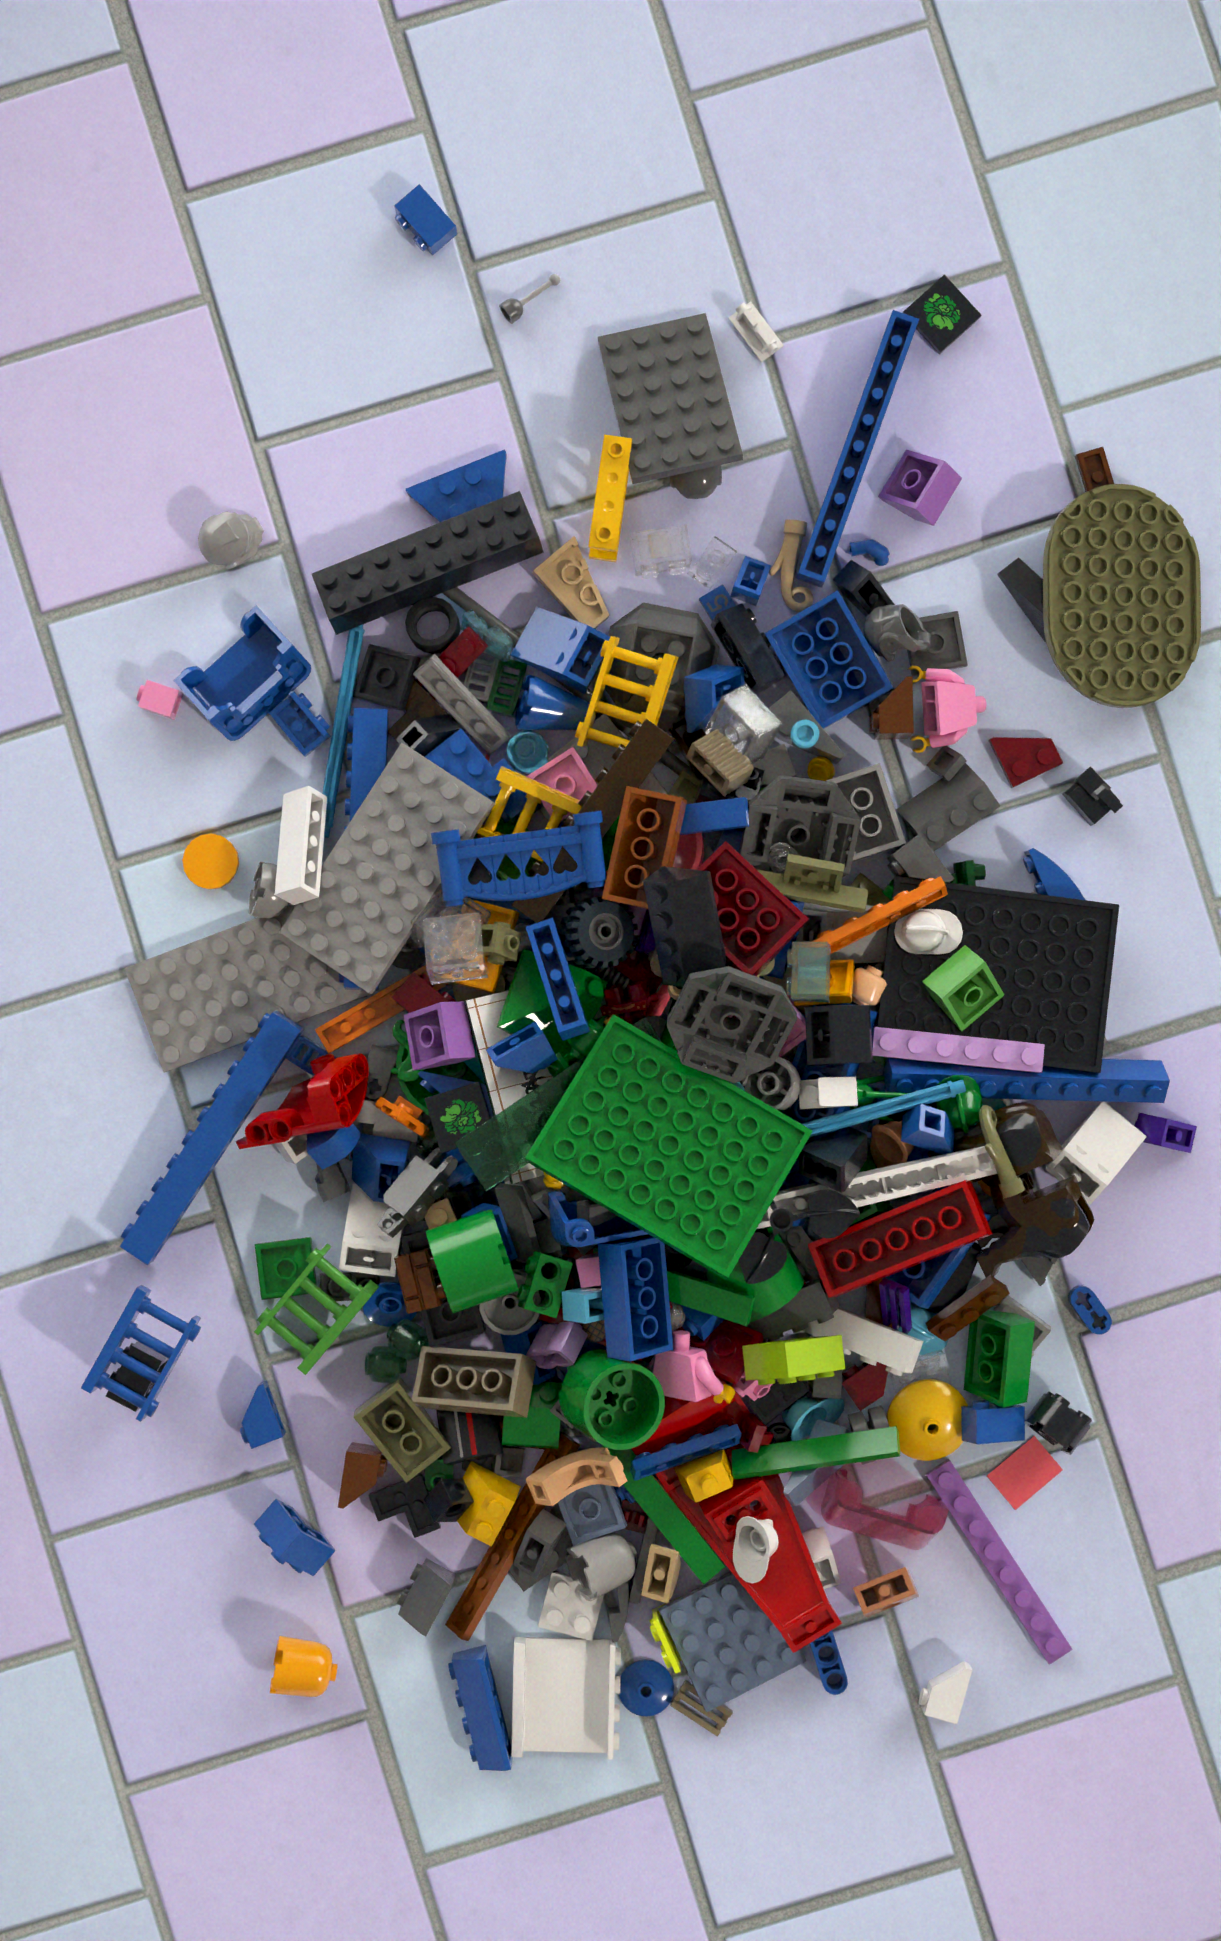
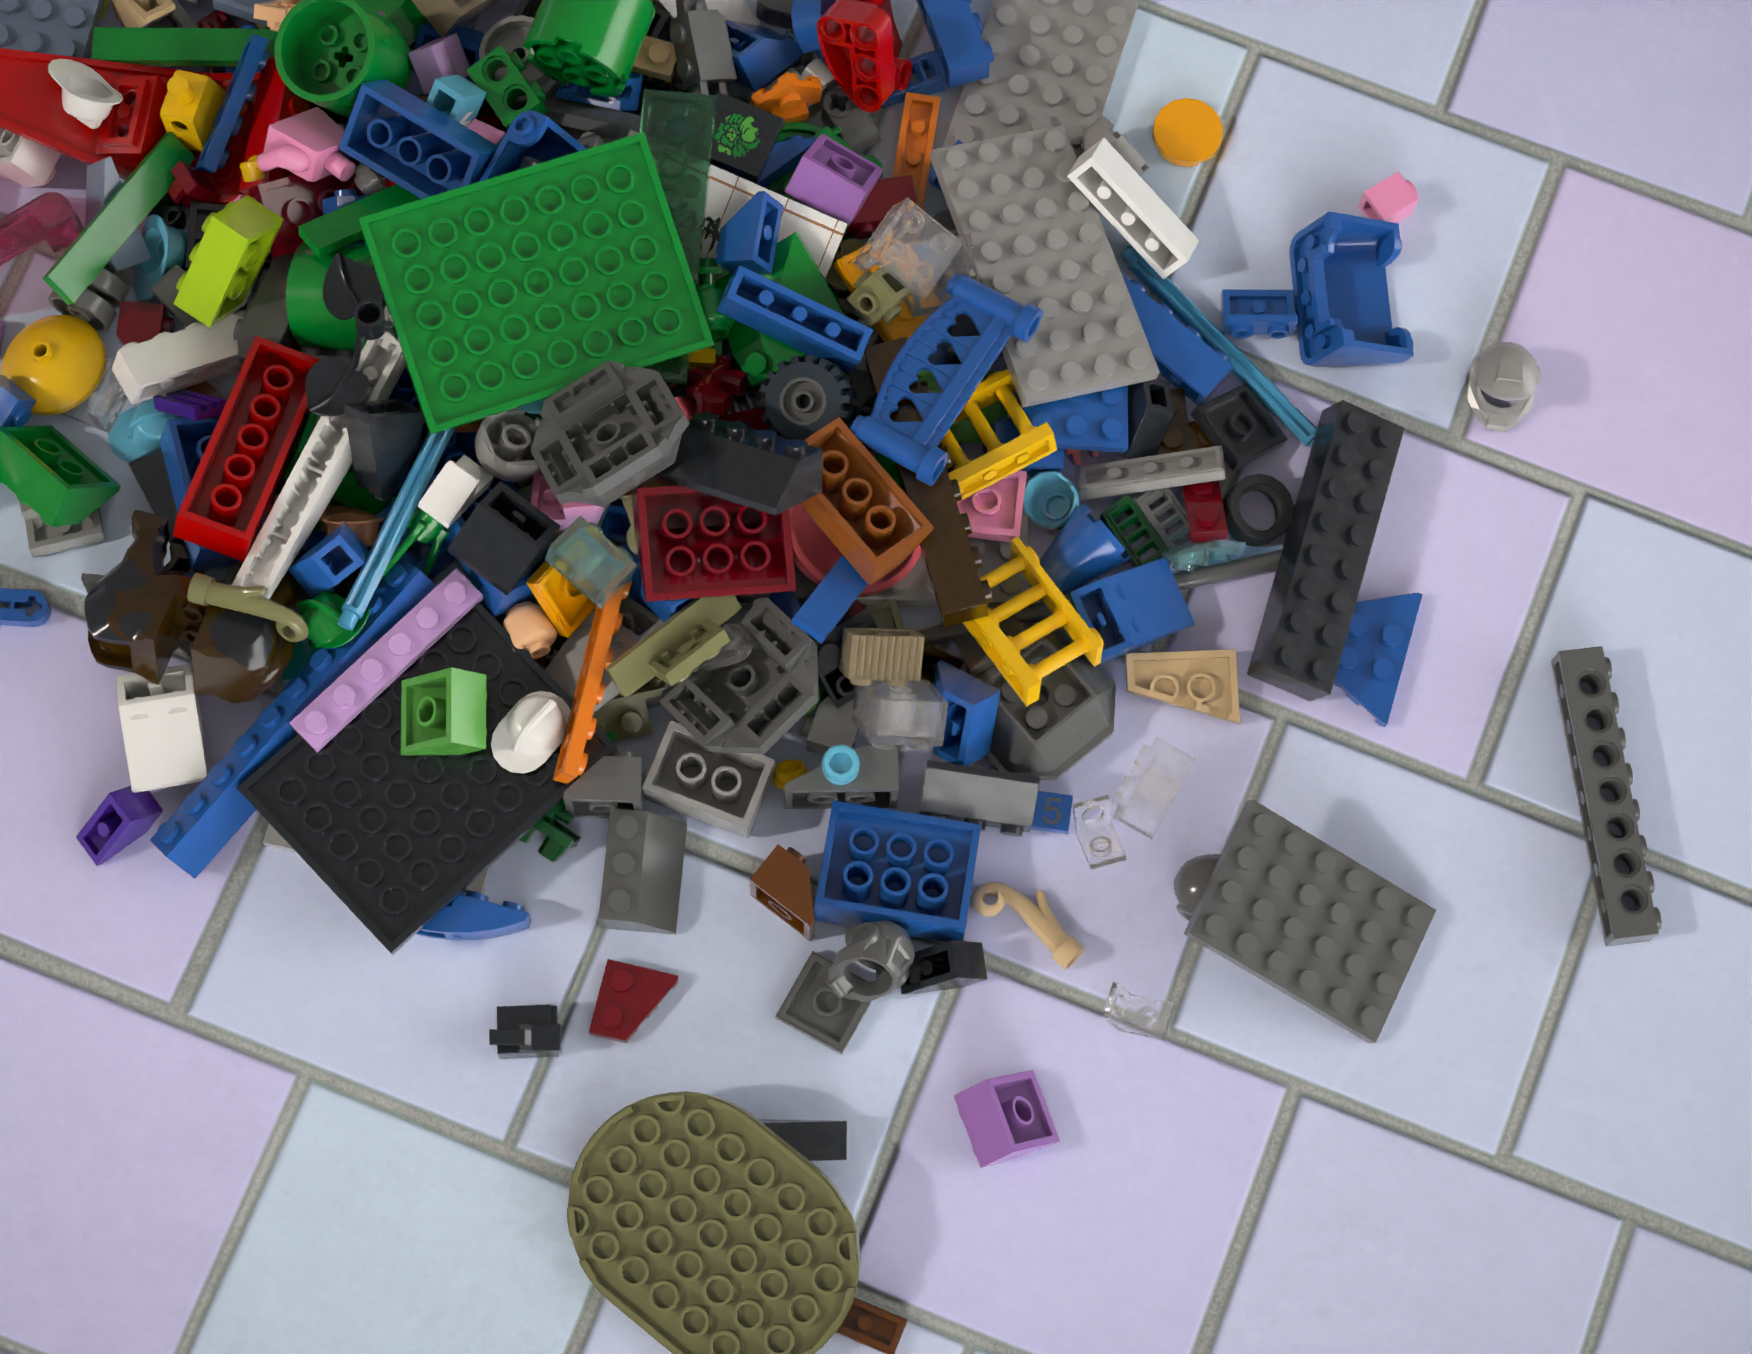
camera: 125 degrees right, 15 degrees down
blue brick [394,184,458,256] -> none
hinge [499,274,560,324] -> none
yellow fence [588,434,632,562] -> none
white hinge [728,301,784,363] -> none
blue slope [730,556,771,606] -> none
blue brick [796,310,919,588] -> none
blue arm [849,539,890,566] -> none
black tile [903,274,982,355] -> none
bright pink torso [907,666,987,753] -> none
reddish brown plate [925,1275,1010,1341] -> none
dark grey plate [927,746,967,782] -> none
none -> clear bracket [1102,982,1175,1040]
none -> dark grey brick [1551,646,1662,947]

